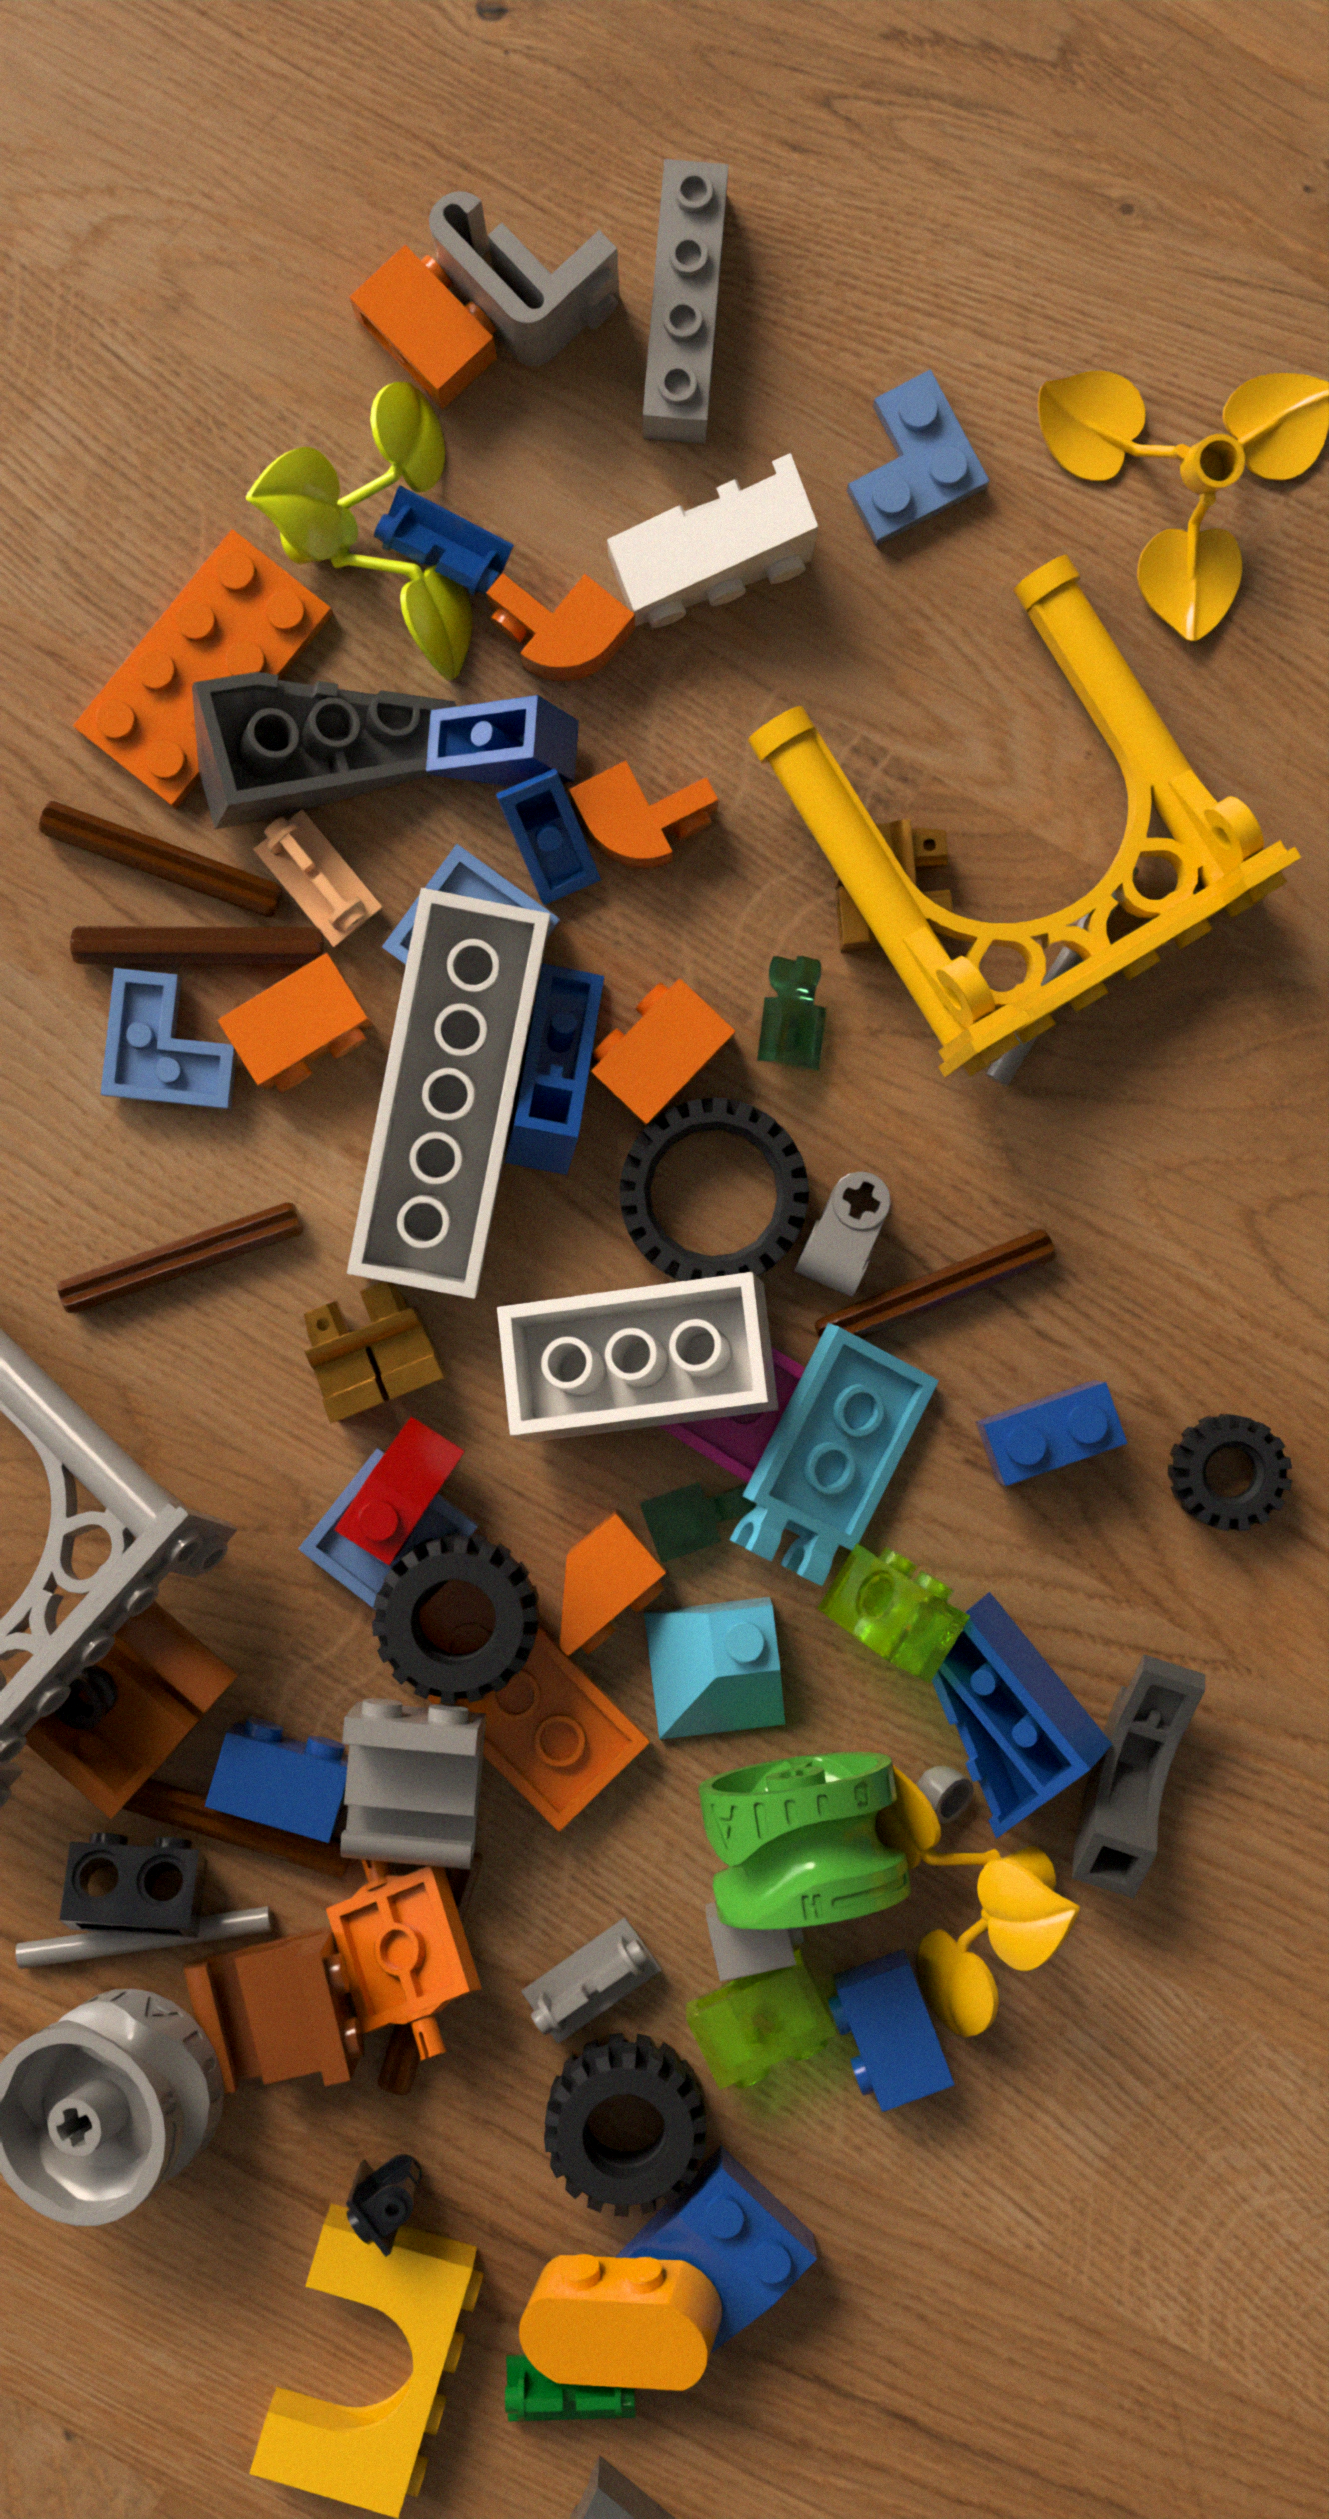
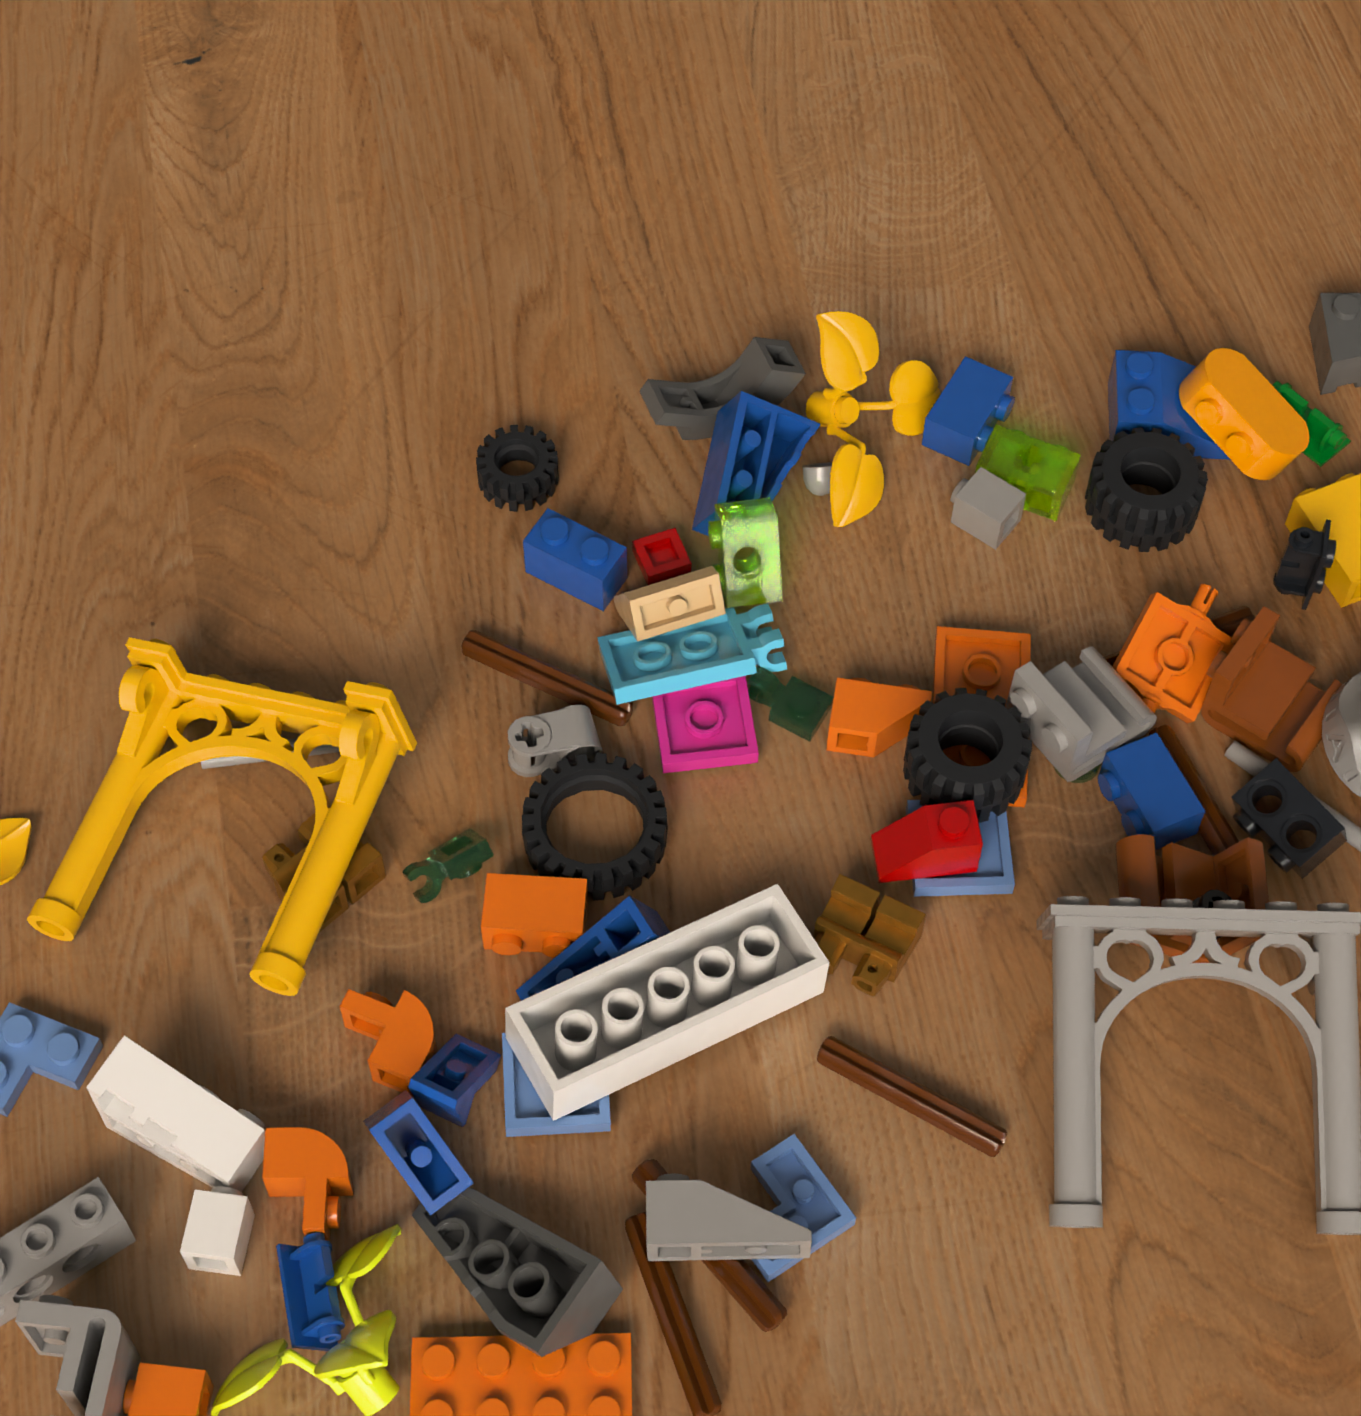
camera: 130 degrees left, 30 degrees down
orange brick [217,953,374,1092] -> none
light nougat hinge [253,809,383,948] -> none
white brick [497,1272,779,1443] -> none
light grey hinge [521,1917,662,2044] -> none
medium azure slope [644,1597,785,1740] -> none
bright green piece [698,1752,912,1930] -> none
none -> white brick [180,1186,255,1276]
none -> tan tile [614,566,726,641]
none -> red plate [632,528,692,585]
none -> light grey slope [646,1173,812,1261]

